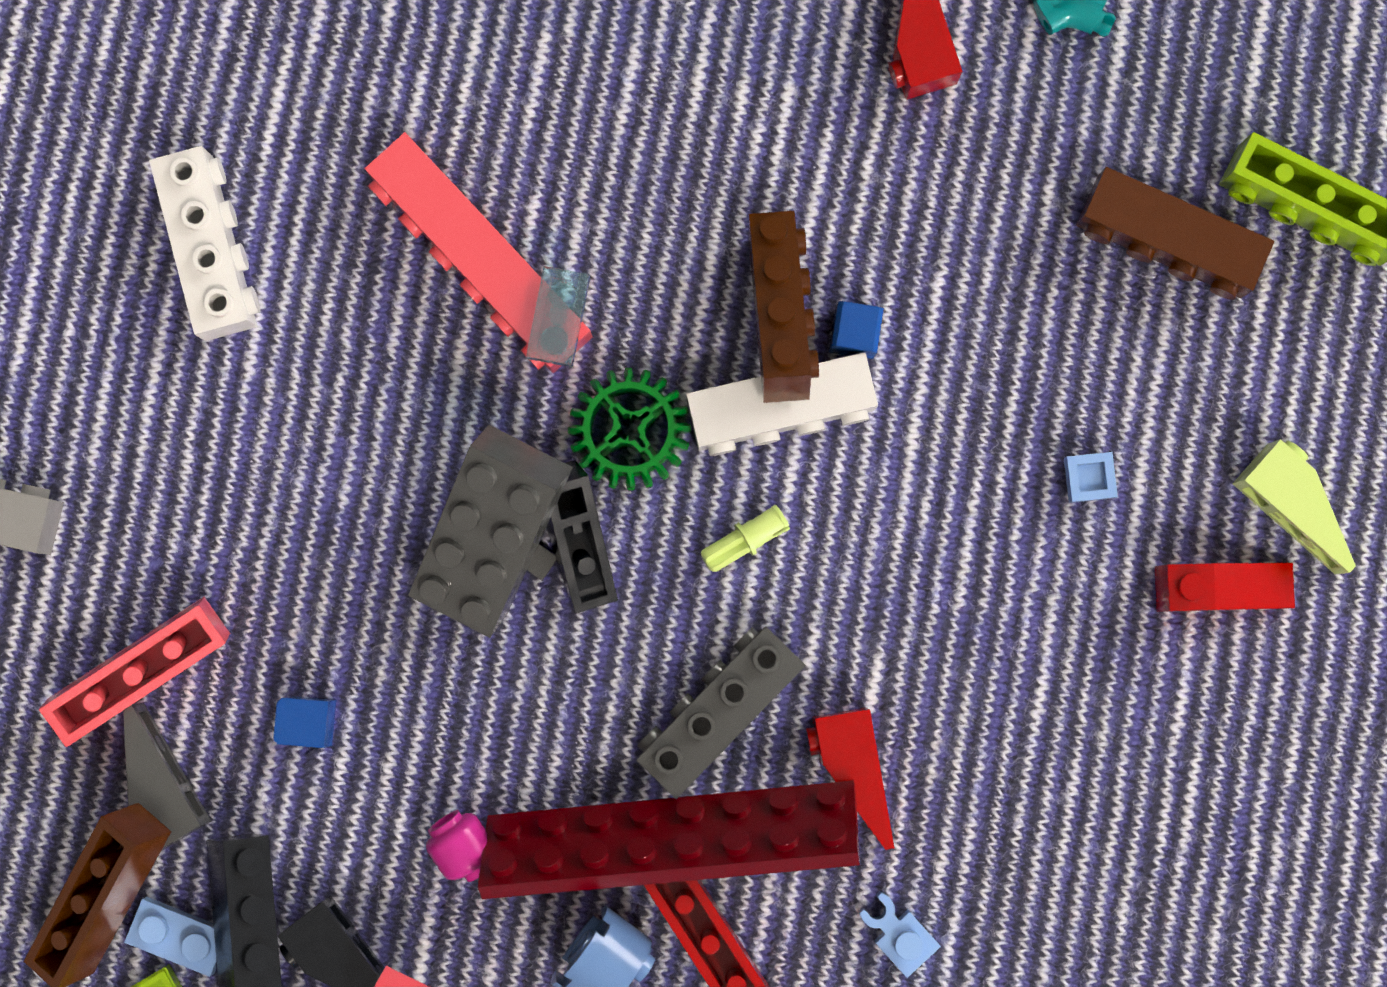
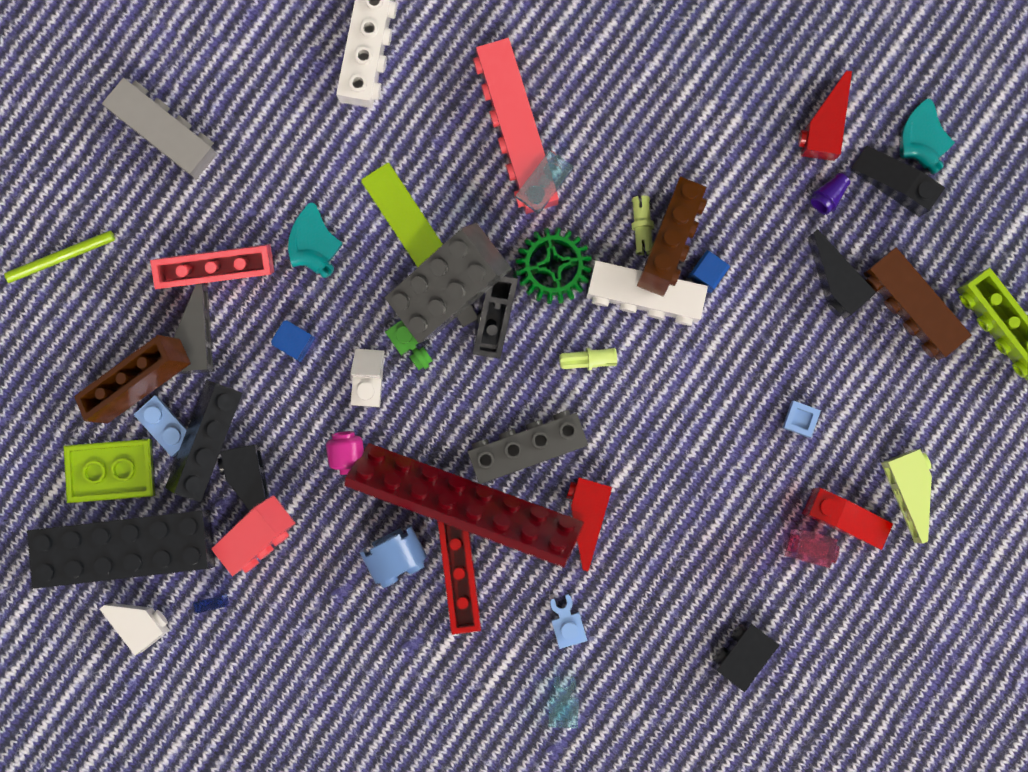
camera: 25 degrees right, 0 degrees up
none -> teal arm [288,203,343,278]
none -> white slope [351,349,385,408]
none -> lime sticker [361,163,443,267]
none -> bright green plate [385,320,433,370]
none -> yellowish green pin [631,196,654,255]
none -> black brick [713,621,780,692]
none -> clear pink brick [785,528,840,568]
none -> black slope [808,229,876,319]
none -> dark purple cone [810,173,851,215]
none -> black slope [850,146,945,218]

